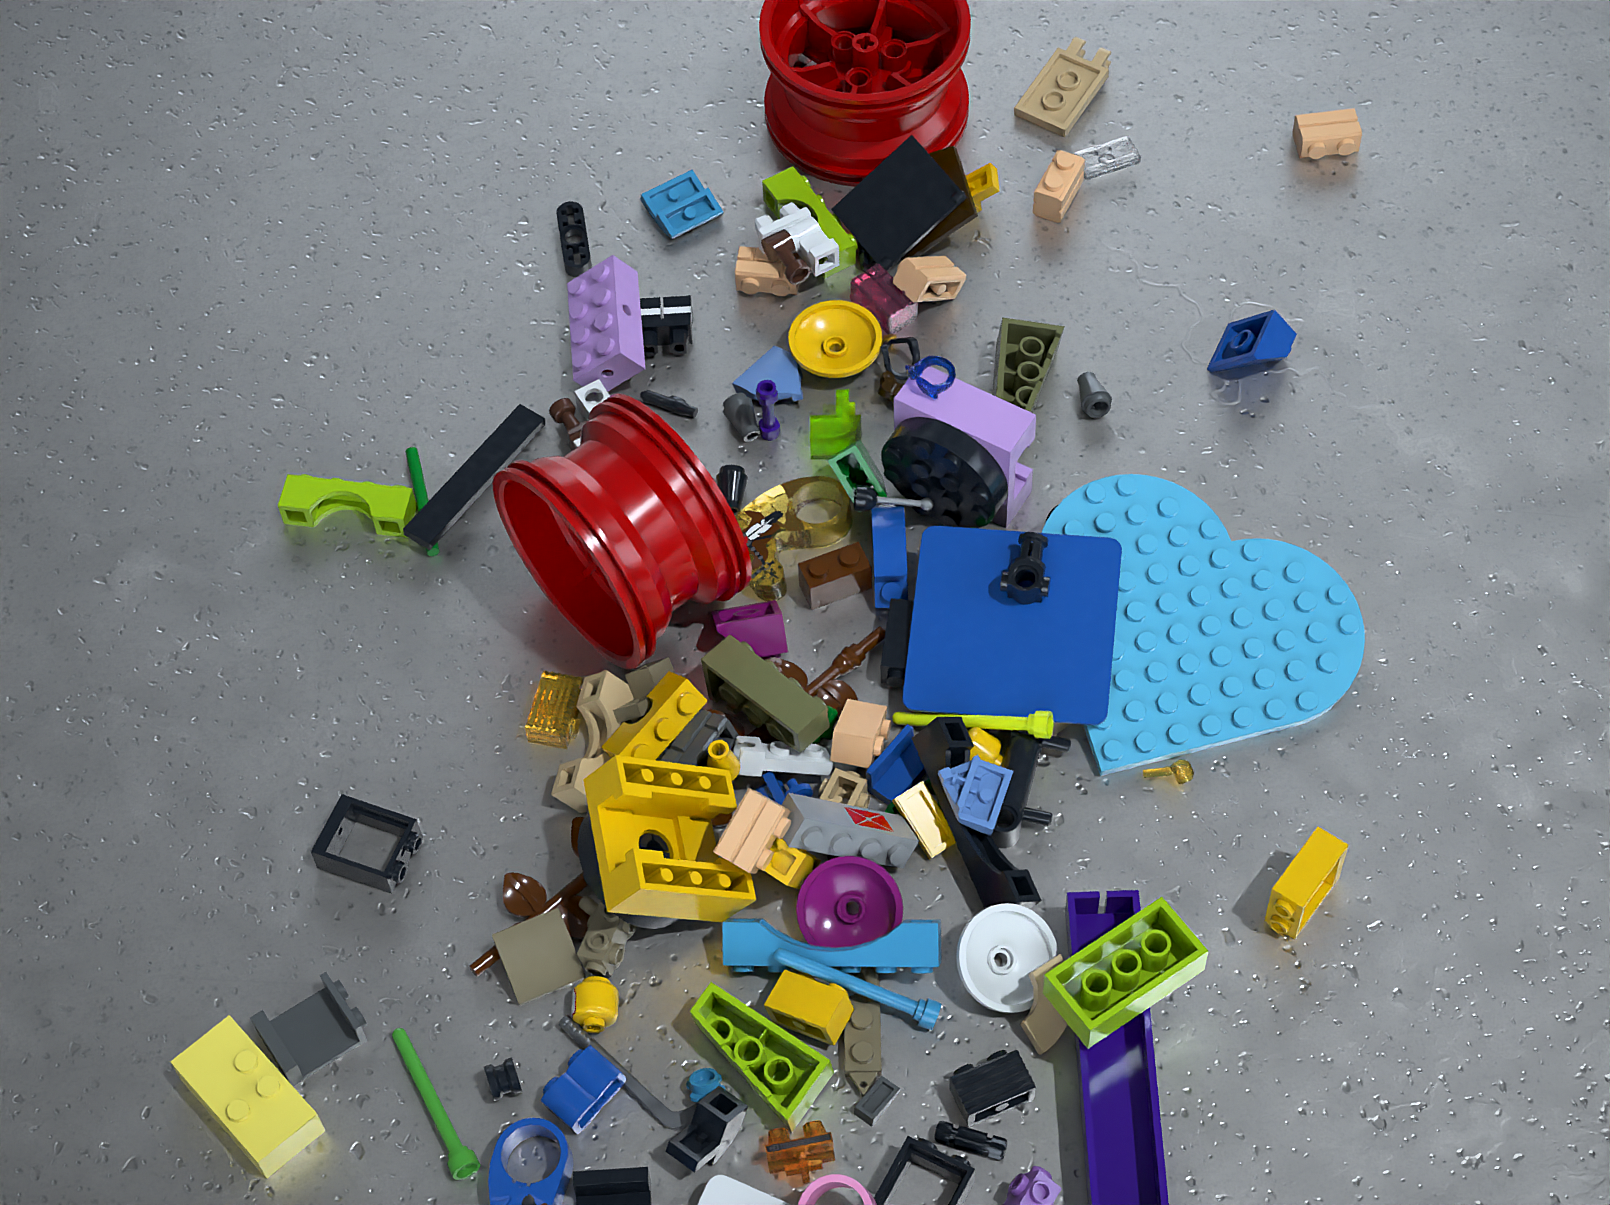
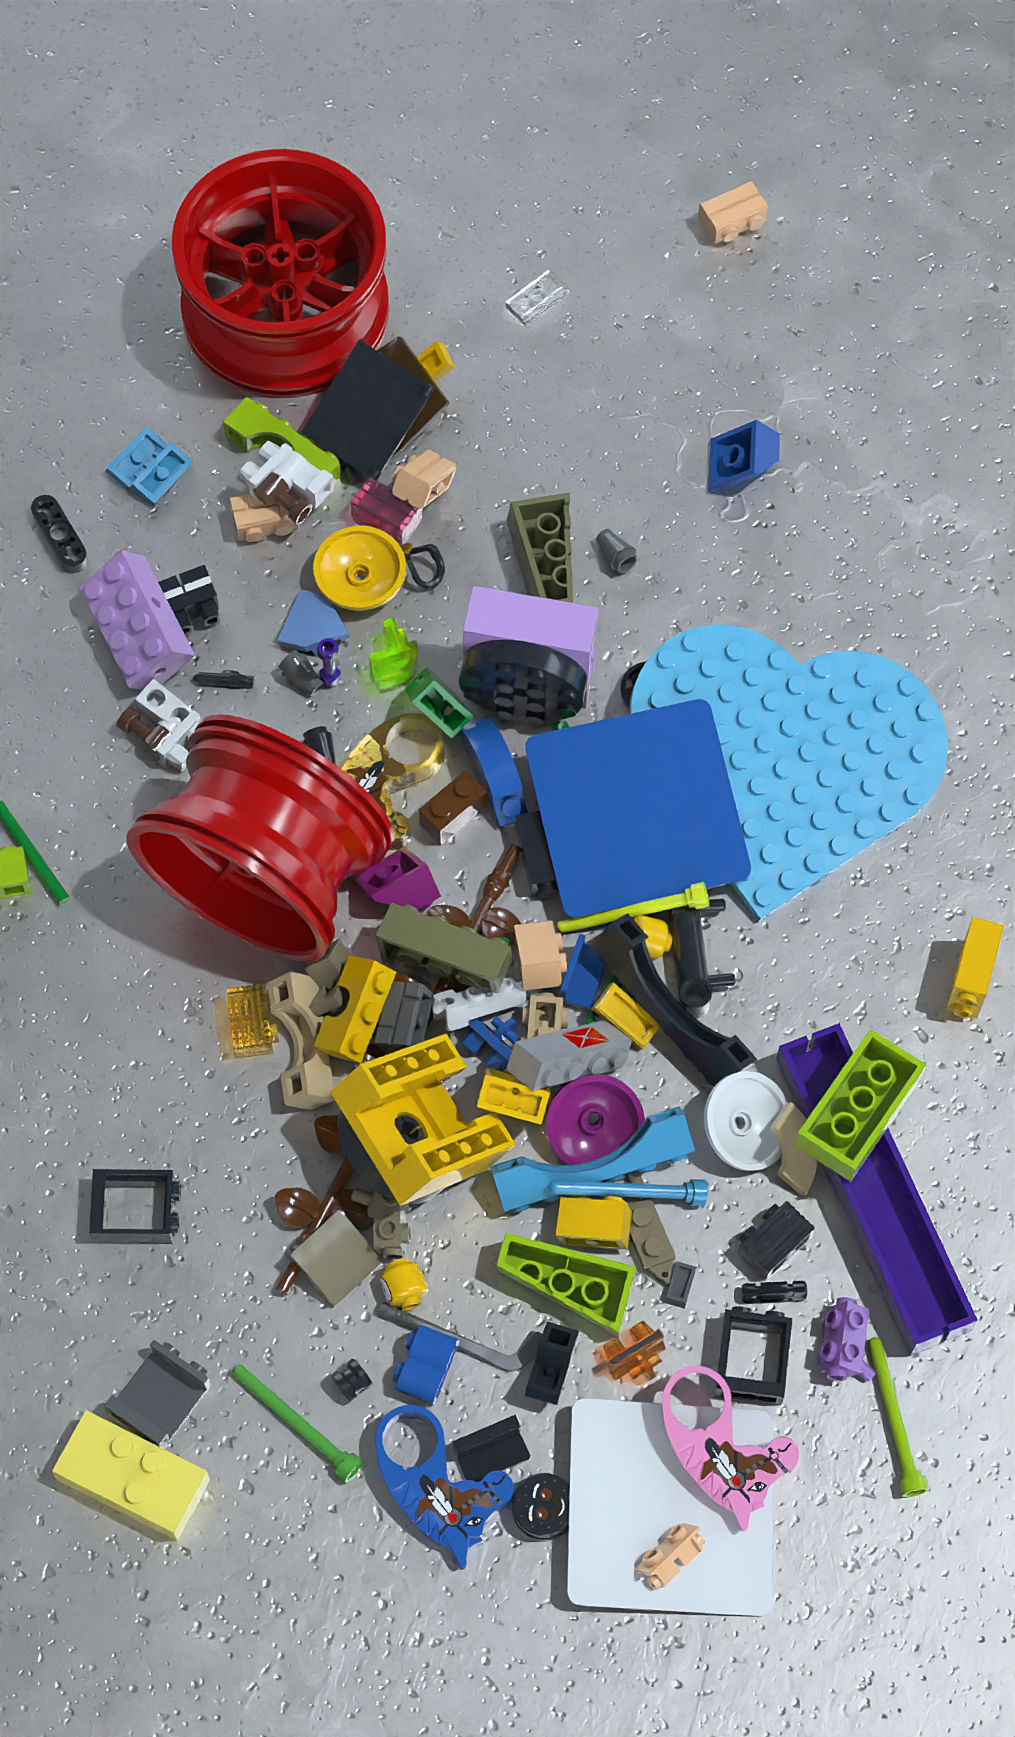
camera: 25 degrees left, 10 degrees up
black tile [403,404,545,550] -> none
dark azure plate [686,1068,726,1102] -> none
yellow cone [706,740,740,781] -> none
light nougat brick [713,788,791,874] -> none
hinge [854,485,933,512] -> none
dark brown piece [877,371,905,403] -> none
clear blue piece [905,356,956,399] -> none
medium blue slope [938,755,1013,836] -> none
black connector [1000,532,1051,605] -> none
tan tile [1014,36,1111,137] -> none
light nougat brick [1033,150,1085,223] -> none
clear yellow hand [1143,759,1194,784] -> none

